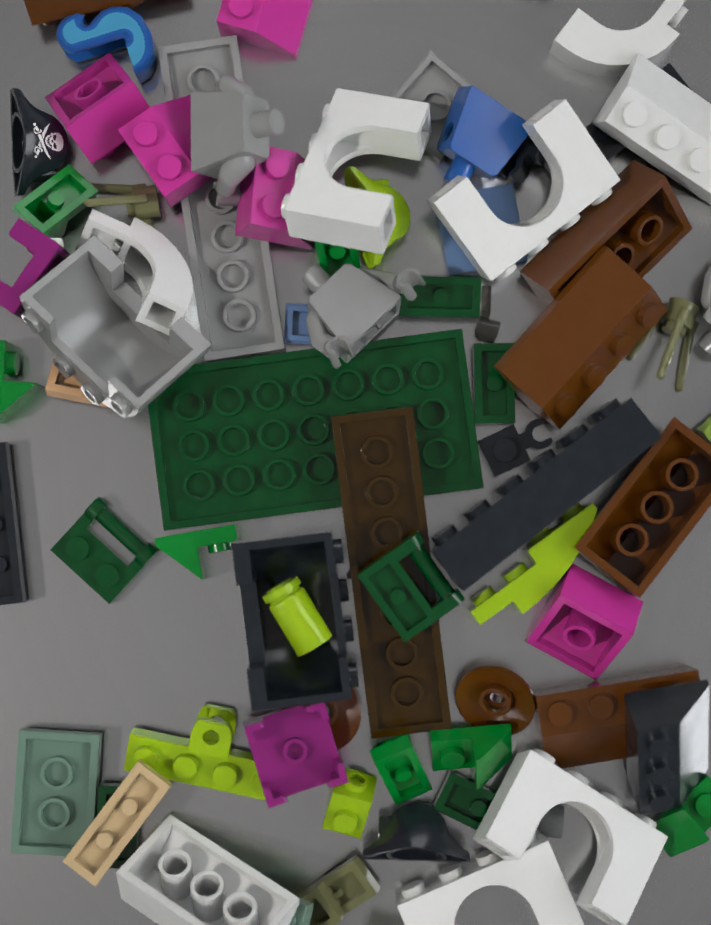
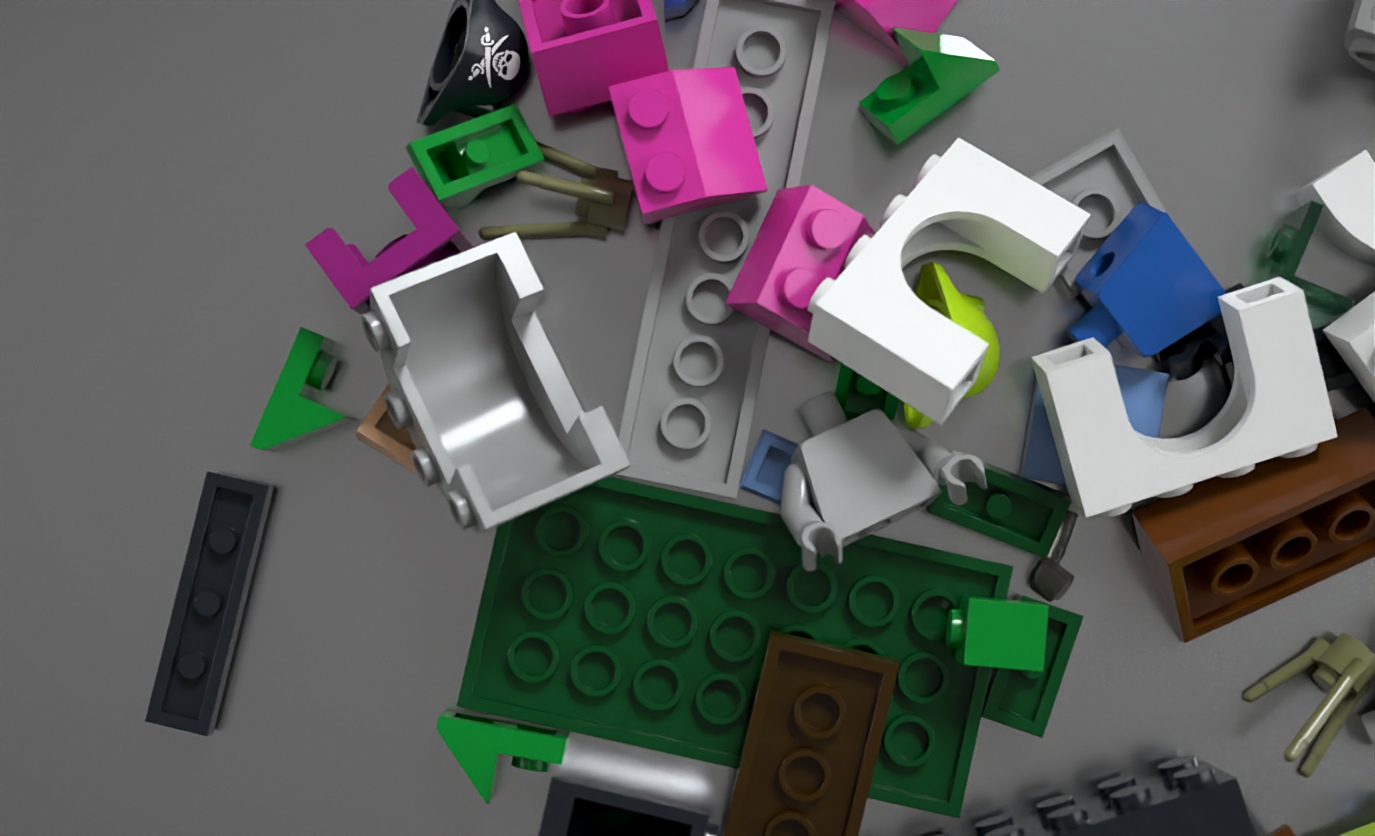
camera: 20 degrees right, 0 degrees up
dark green plate [50,497,159,604] -> none
white arch [76,209,193,335] -> none
light grey torso [191,75,285,206] -> none
black plate [478,419,553,478] -> none
reddish brown slope [494,245,668,430] -> none
none -> green slope [858,28,1000,145]
none -> green brick [946,595,1049,672]
none -> clear green bracket [1266,200,1354,316]

